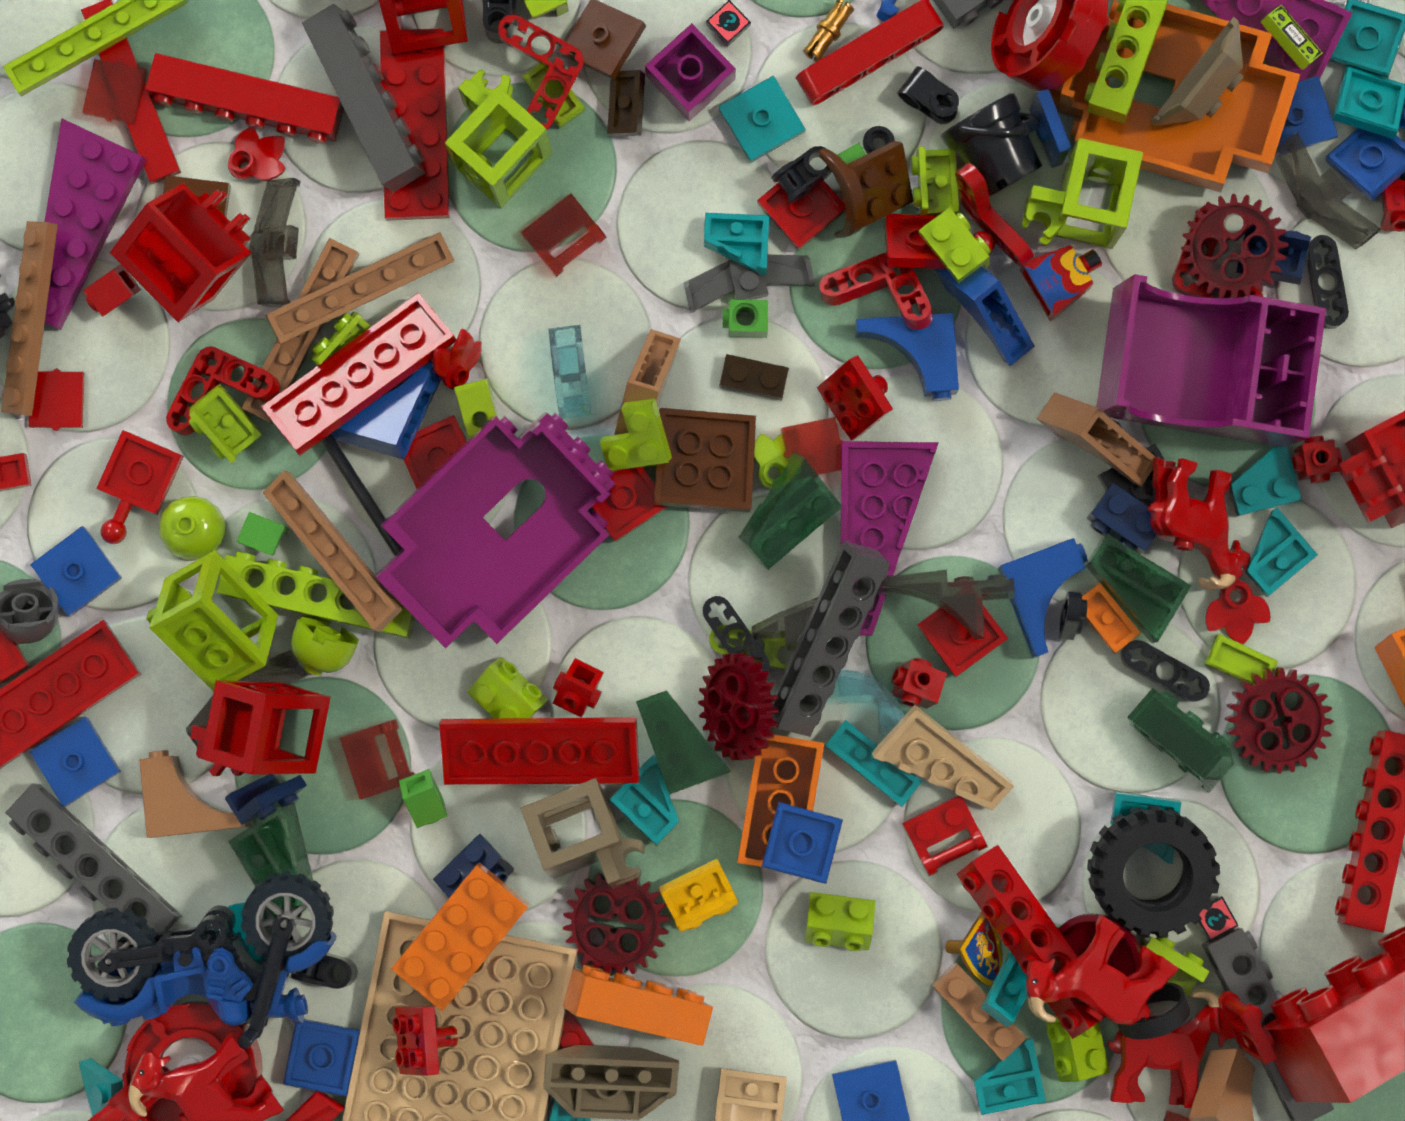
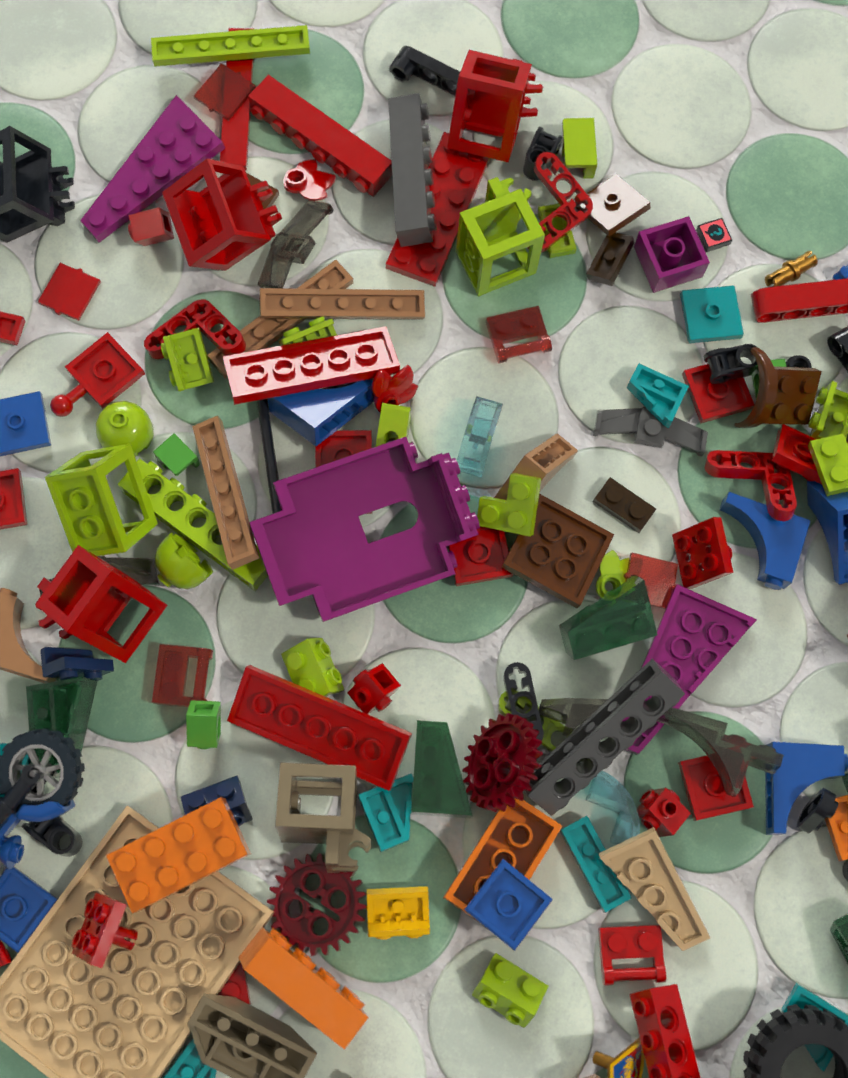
camera: 15 degrees right, 10 degrees down
medium nougat plate [1,221,58,416] -> none
bright green brick [723,299,768,338] -> none

